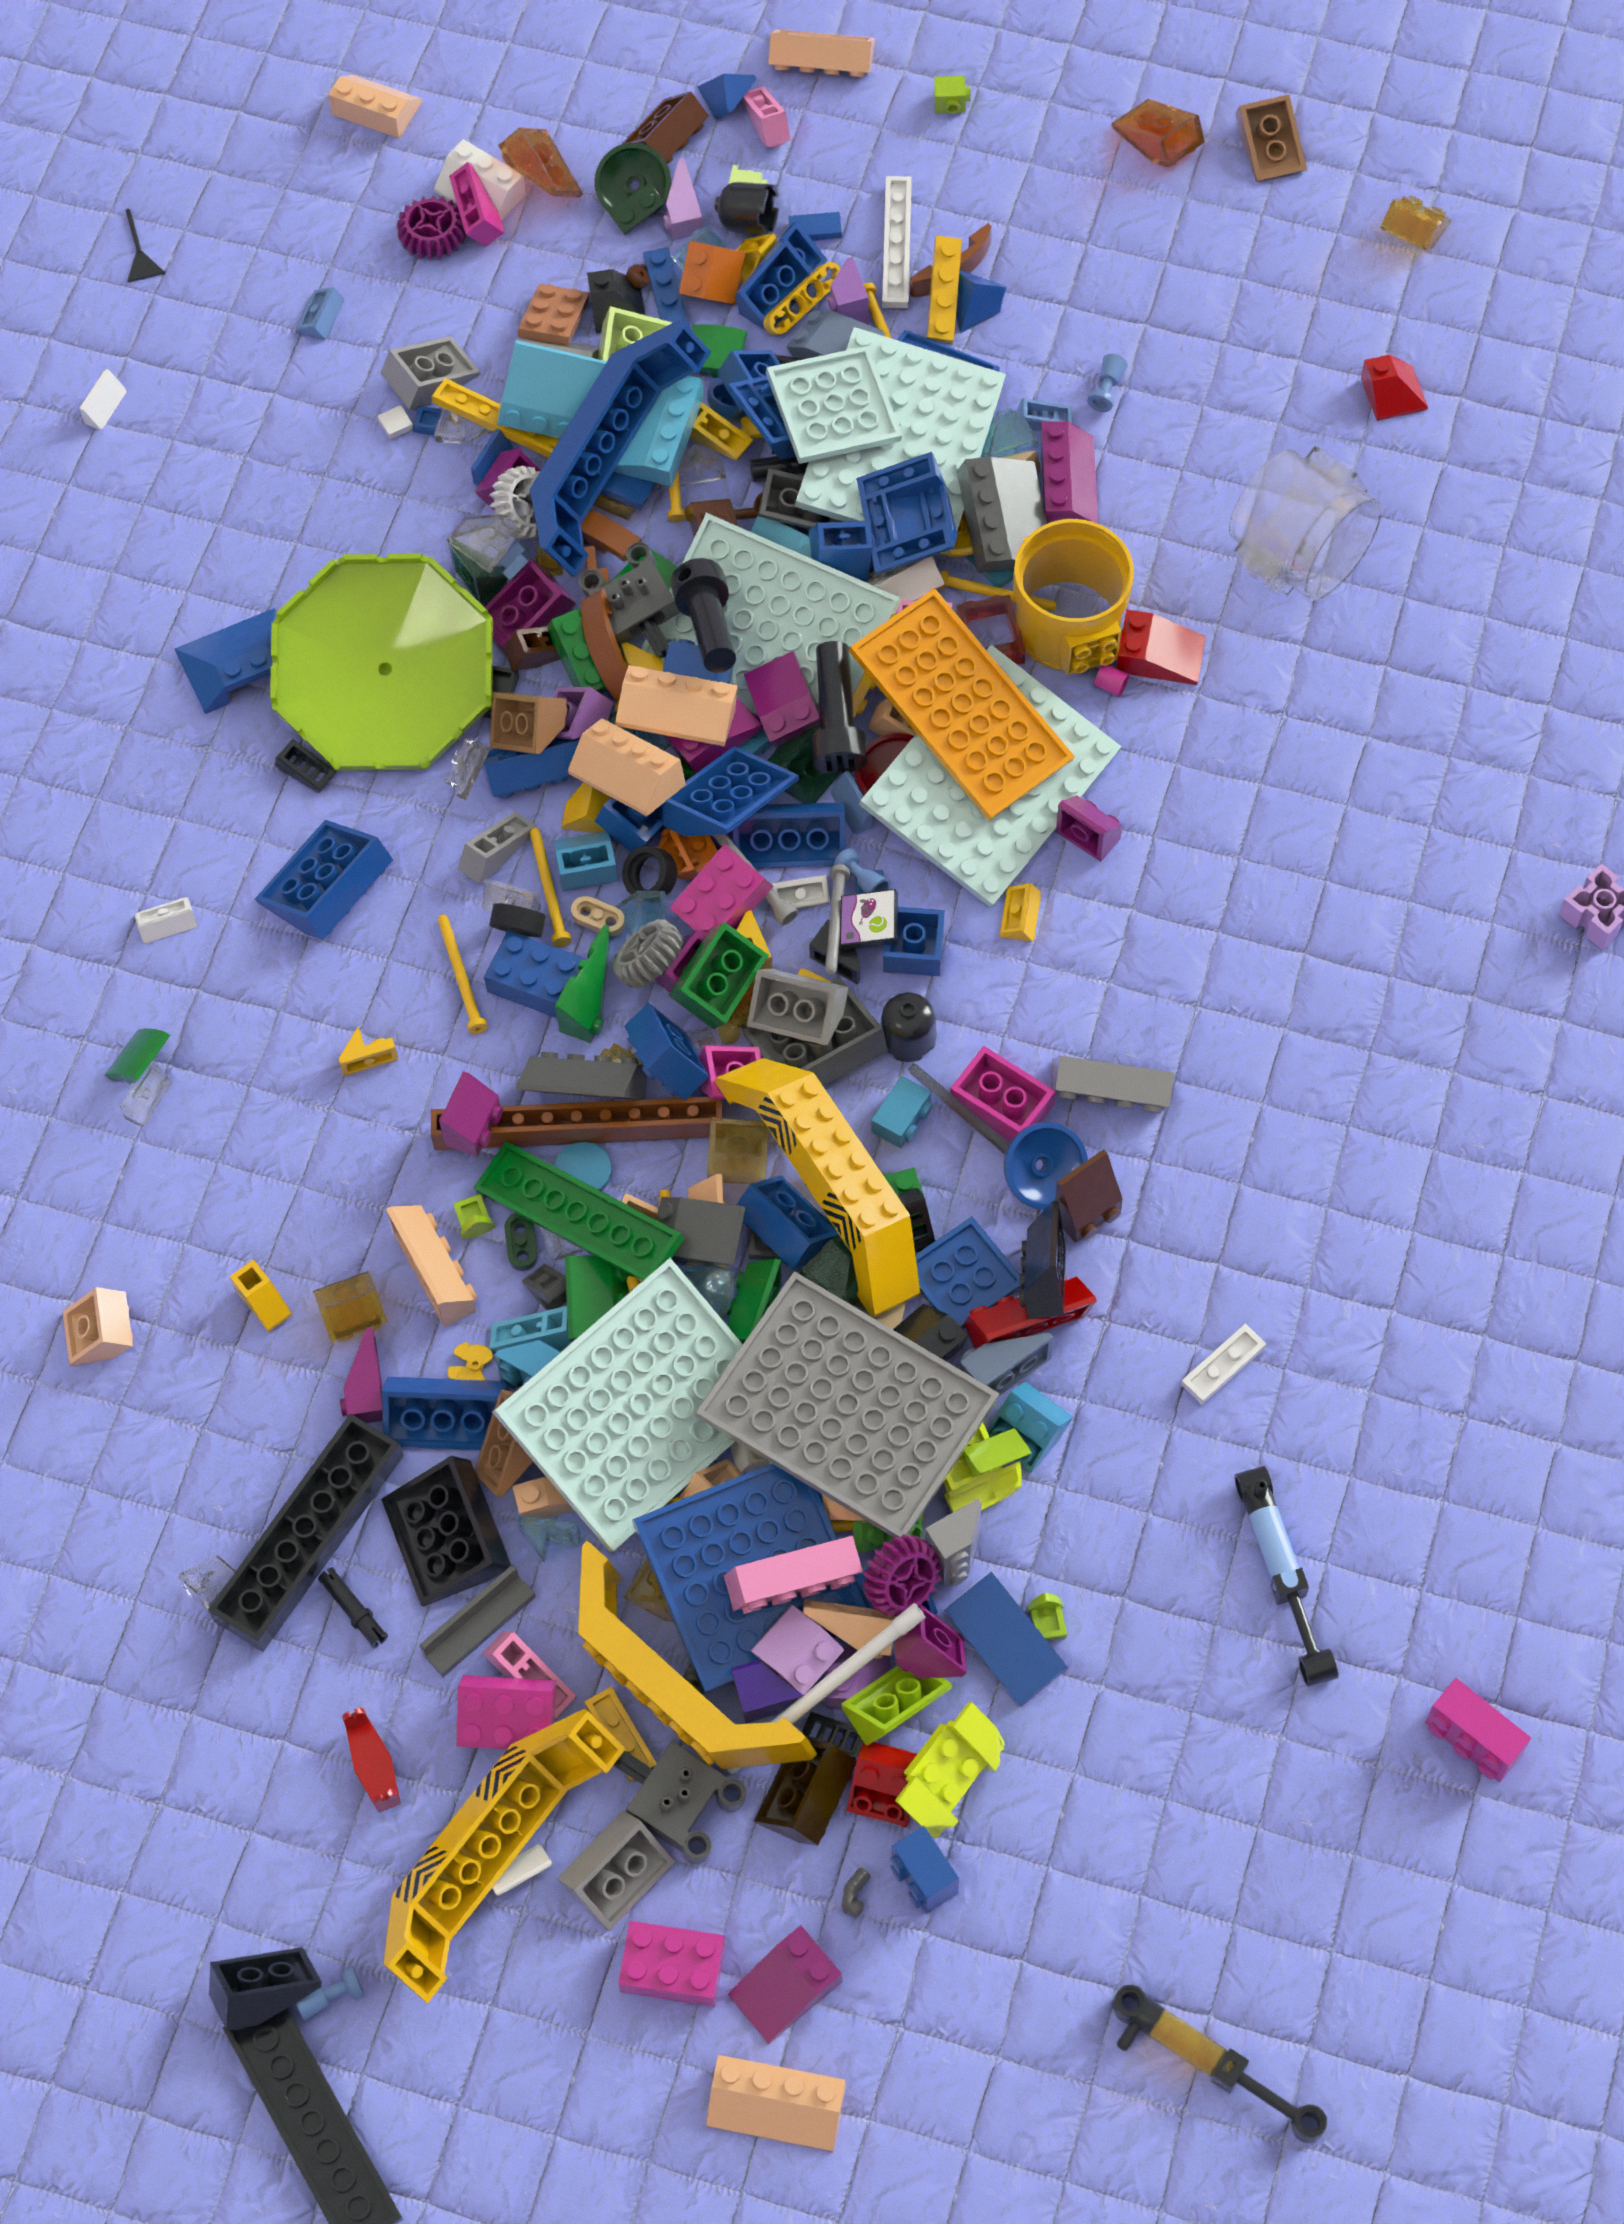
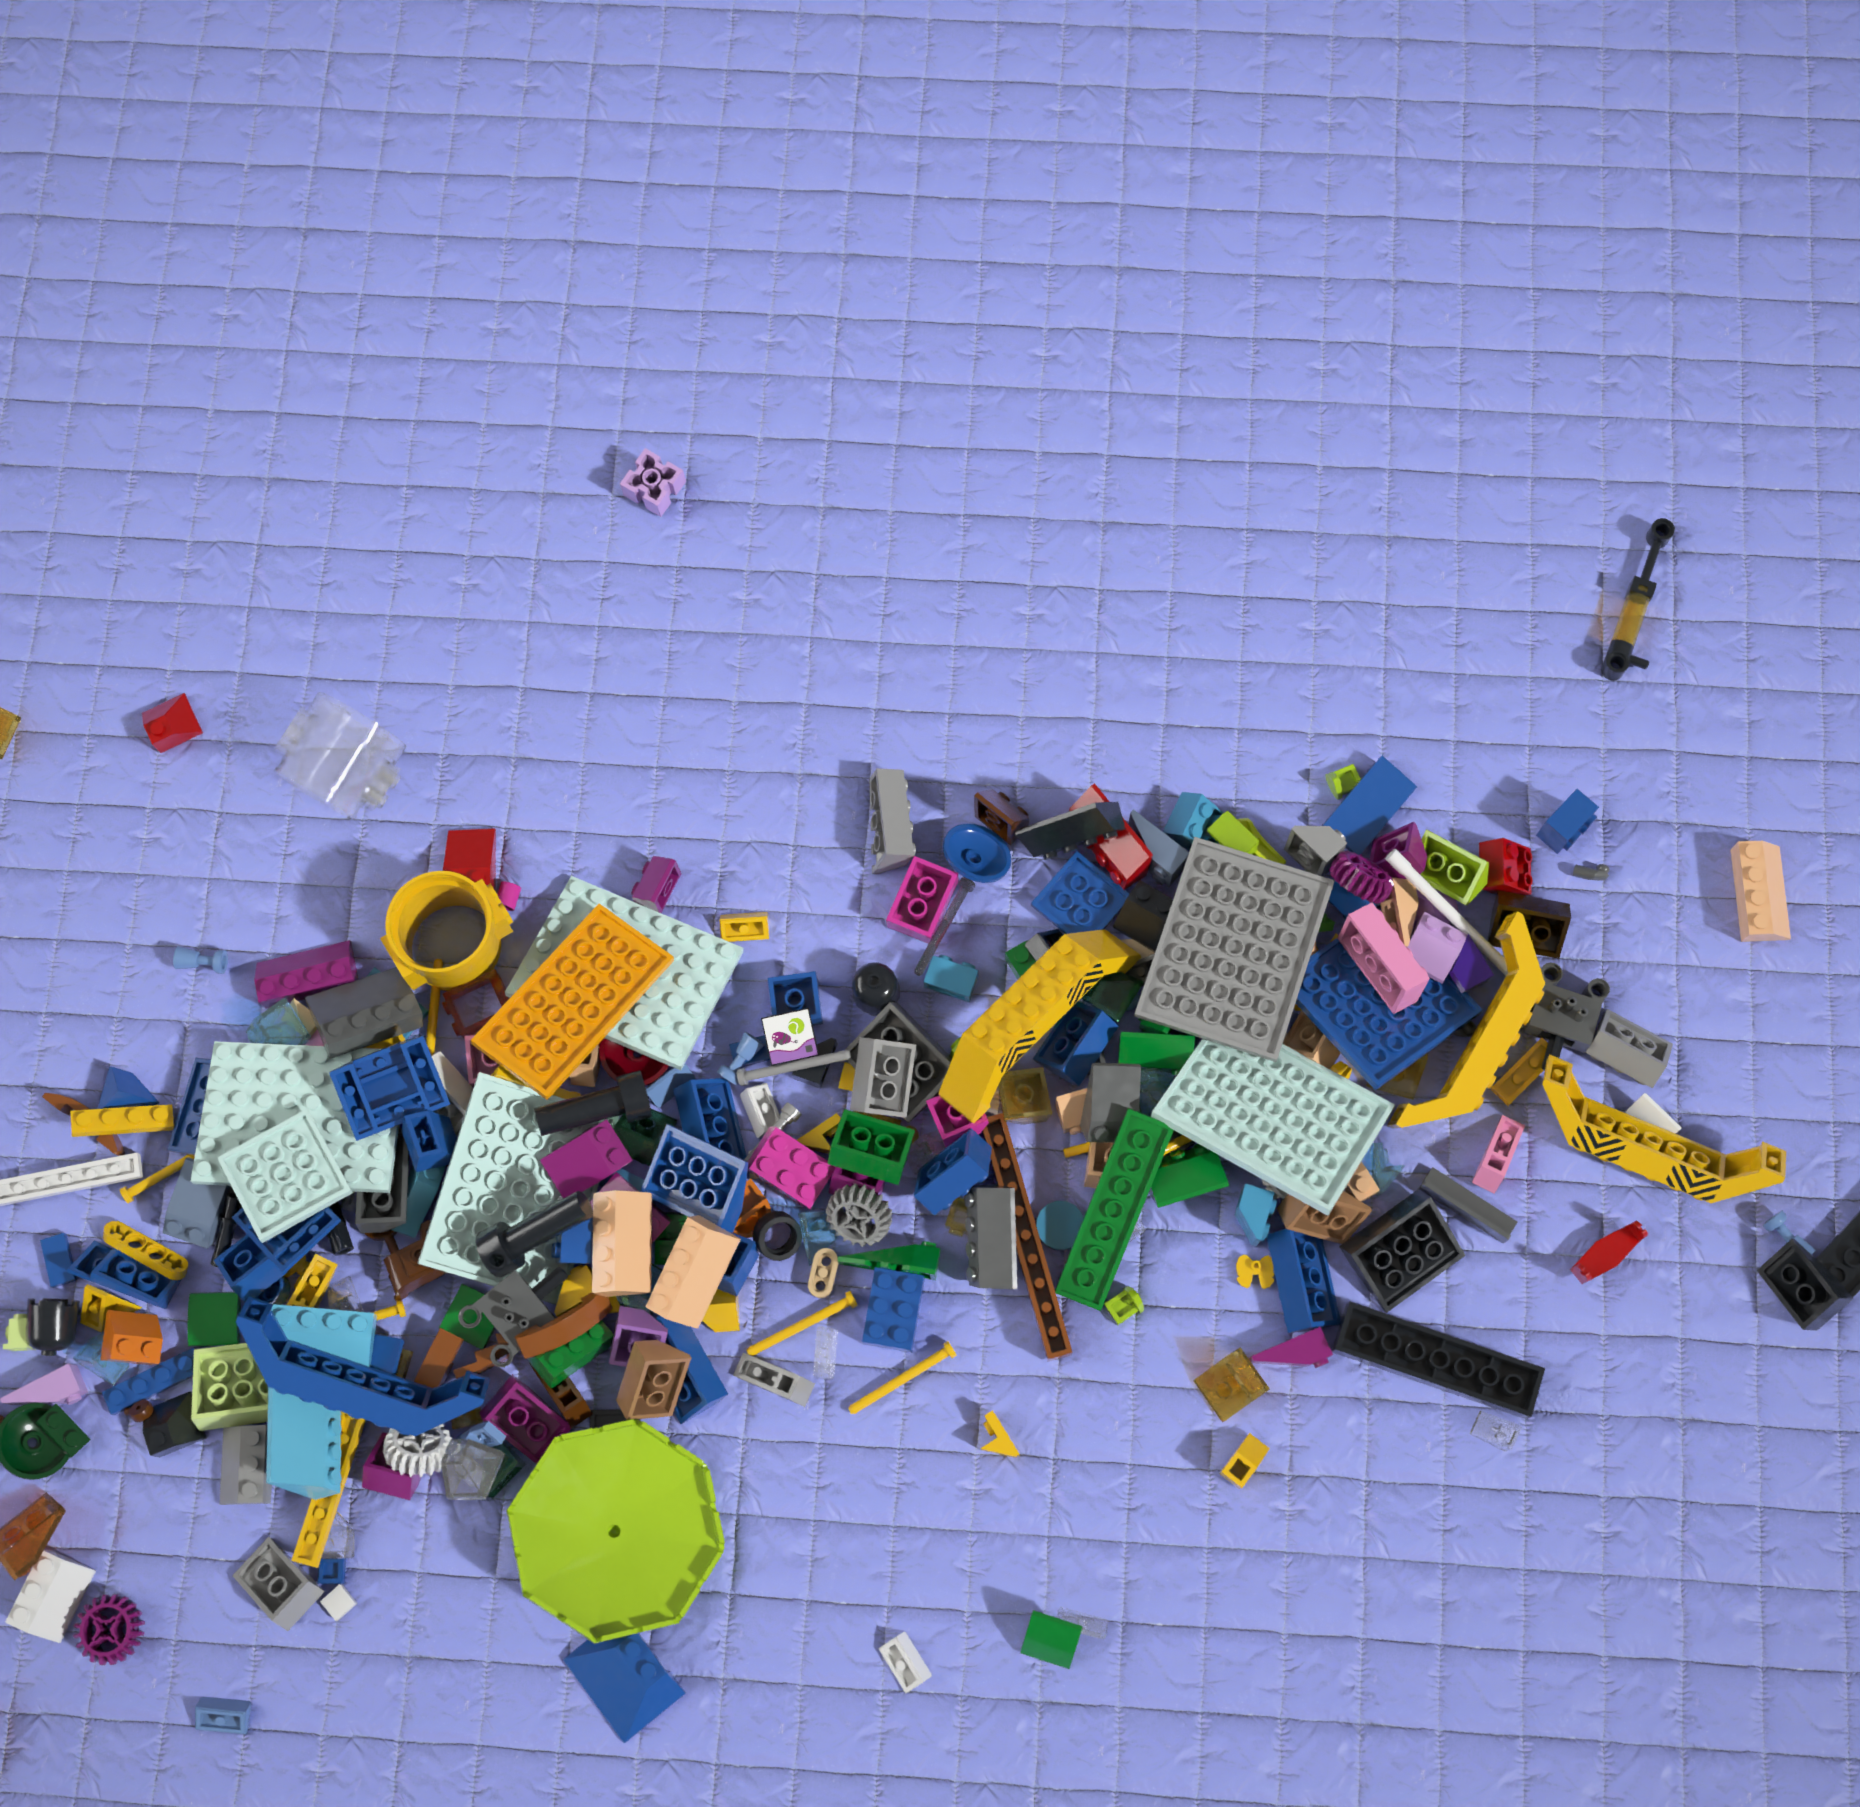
camera: 100 degrees left, 10 degrees up
light nougat slope [62,1287,133,1366] -> none
blue slope [255,820,393,940] -> none
black slope [274,739,336,793] -> none
black pin [318,1567,388,1648] -> none
light nougat slope [386,1205,478,1327] -> none
magenta slope [439,1071,503,1157] -> none
clear slope [445,738,489,800] -> none
dark pink slope [449,162,505,247] -> none
dark pink brick [456,1675,556,1749] -> none
blue slope [471,429,514,486] -> none
black tyre [489,903,546,938] -> none
medium azure slope [489,1306,572,1352] -> none
dark green plate [504,1213,538,1271] -> none
nougat plate [518,284,589,346] -> none
dark grey slope [522,1263,567,1311] -> none
dark azure slope [553,831,618,891] -> none
dark pink brick [618,1921,726,2007] -> none
magenta slope [728,1925,842,2044] -> none
black slope [801,1711,864,1761] -> none
medium lavender slope [827,257,869,325] -> none
neon yellow piece [895,1702,1005,1839] -> none
medium blue slope [1016,398,1073,431] -> none
white plate [1181,1323,1267,1405] -> none
black piece [1234,1466,1338,1687] -> none
dark pink brick [1425,1678,1532,1783] -> none

